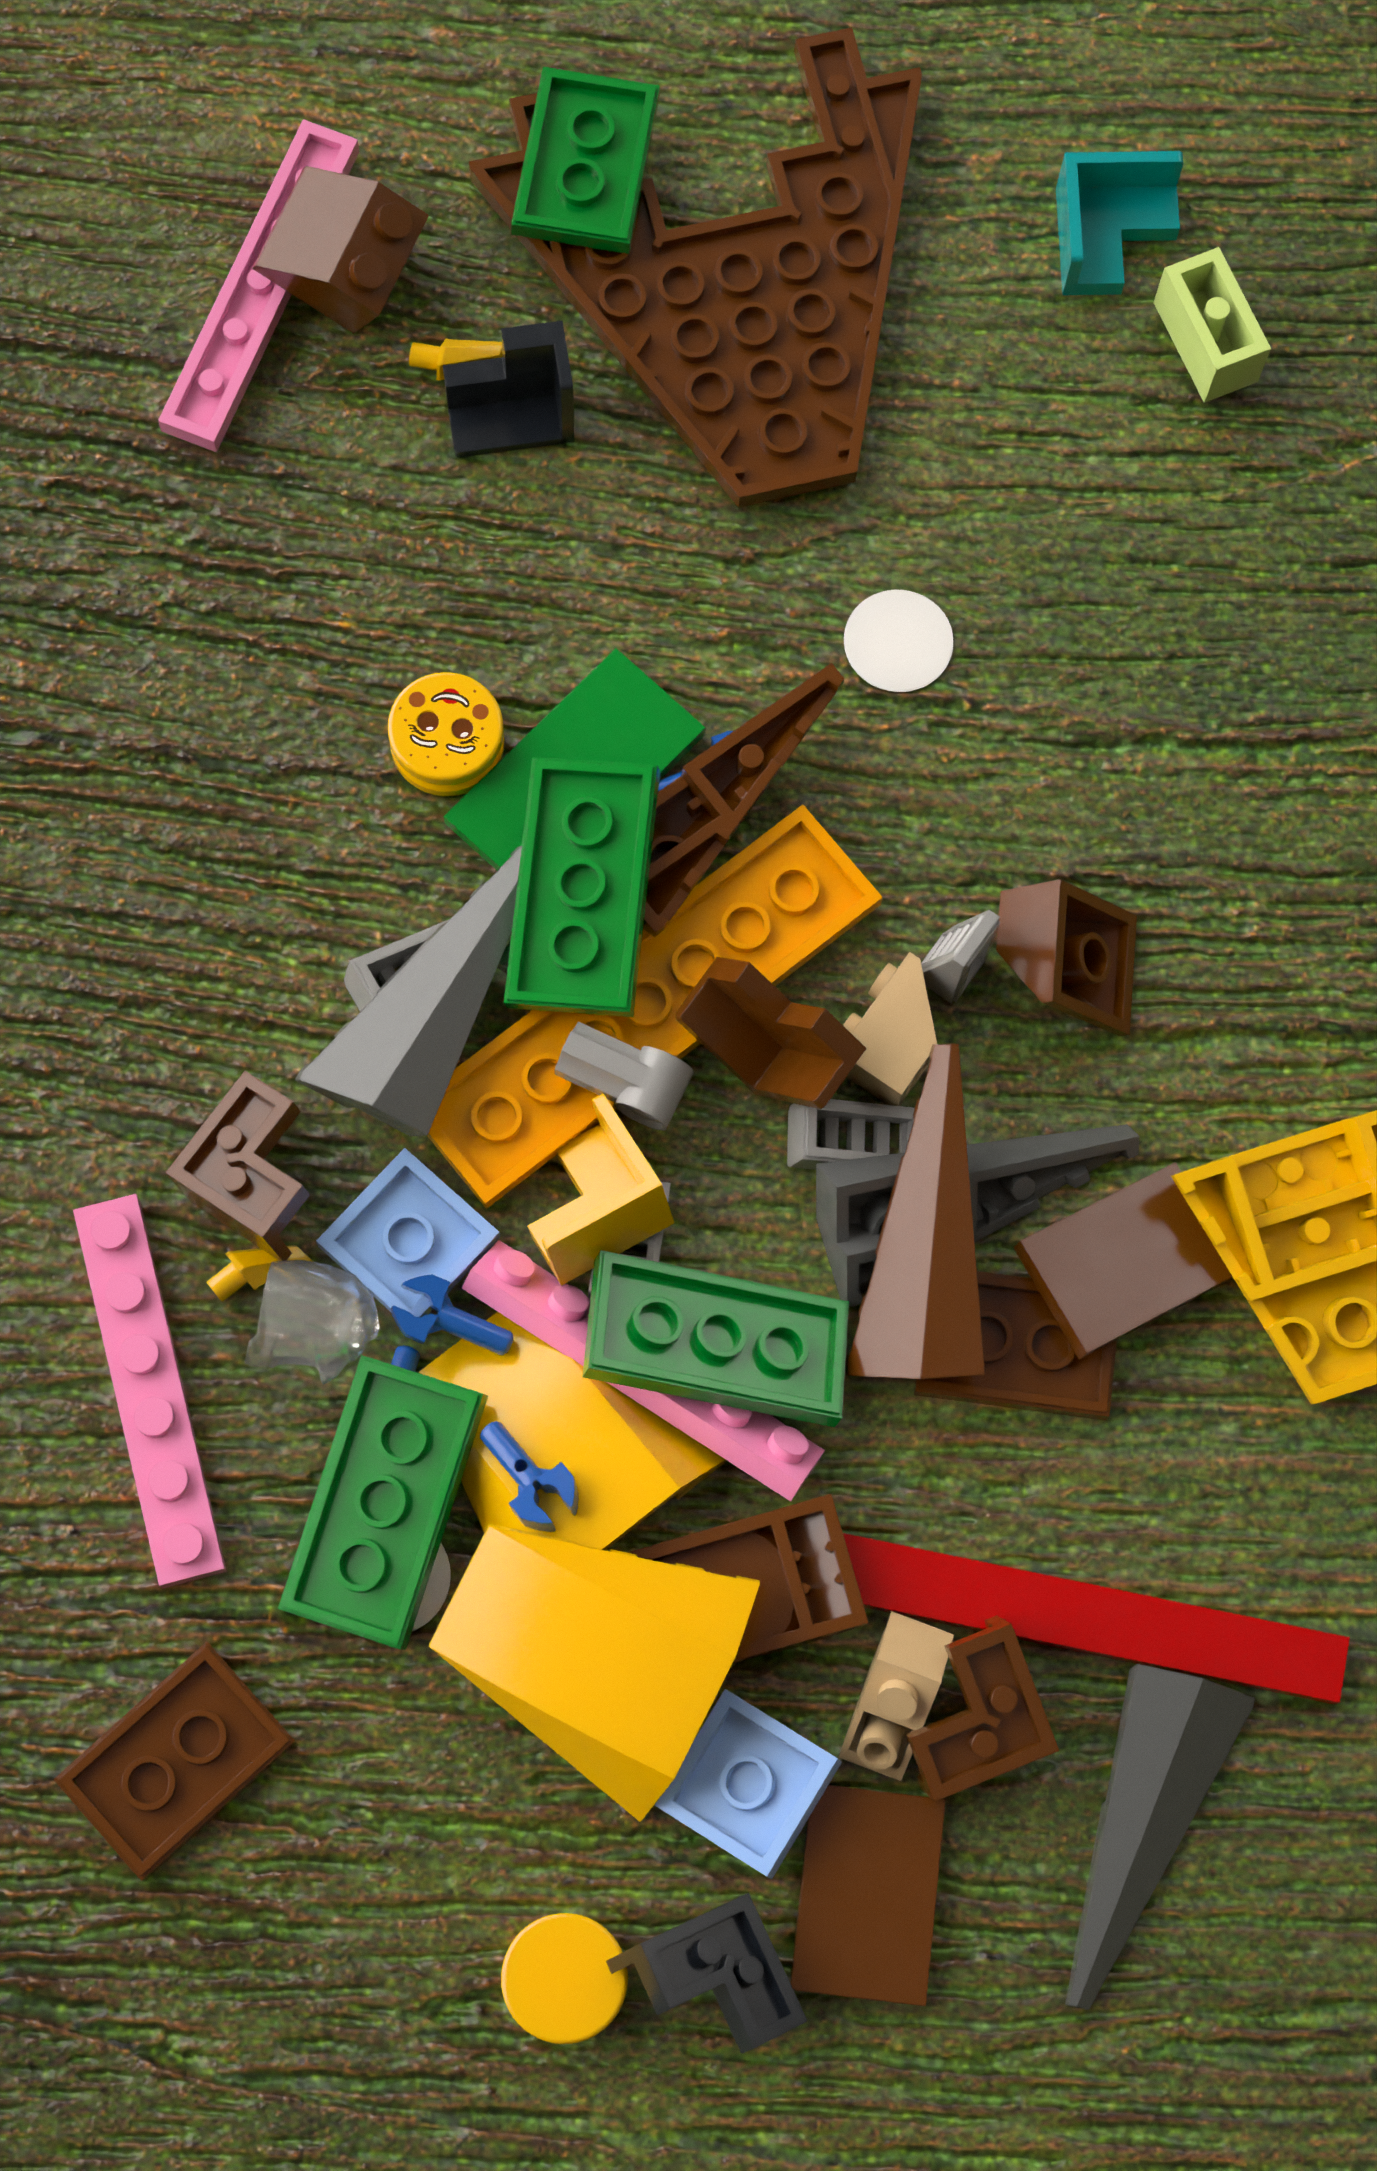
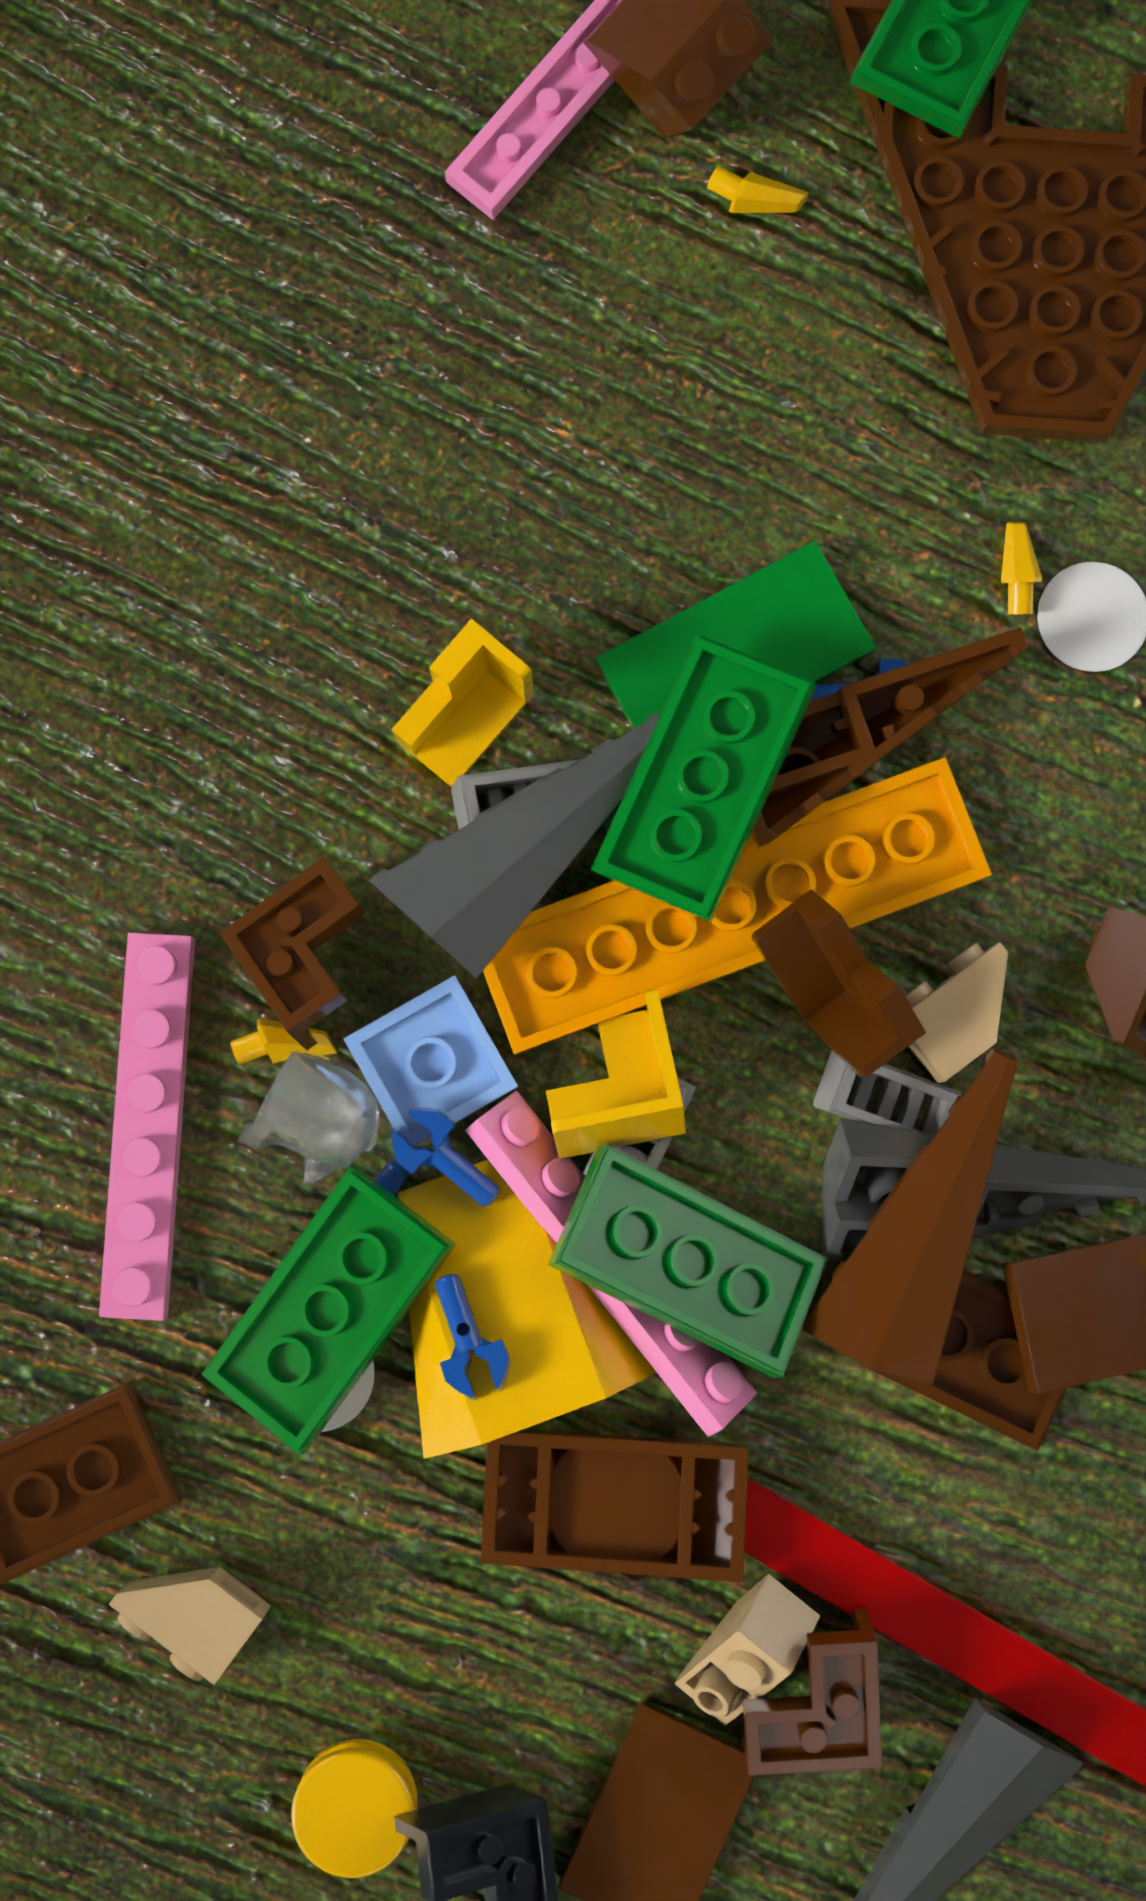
camera: 25 degrees right, 10 degrees up
yellow head [388,672,505,796] -> none
yellow wedge [429,1524,760,1822] -> none
black panel [443,320,575,458] -> none
light grey piece [554,1021,694,1131] -> none
light blue plate [655,1689,842,1879] -> none
light grey slope [921,910,1000,1004] -> none
none -> tan slope [109,1567,271,1685]
none -> yellow panel [391,618,534,787]
none -> yellow bar [1001,521,1042,615]

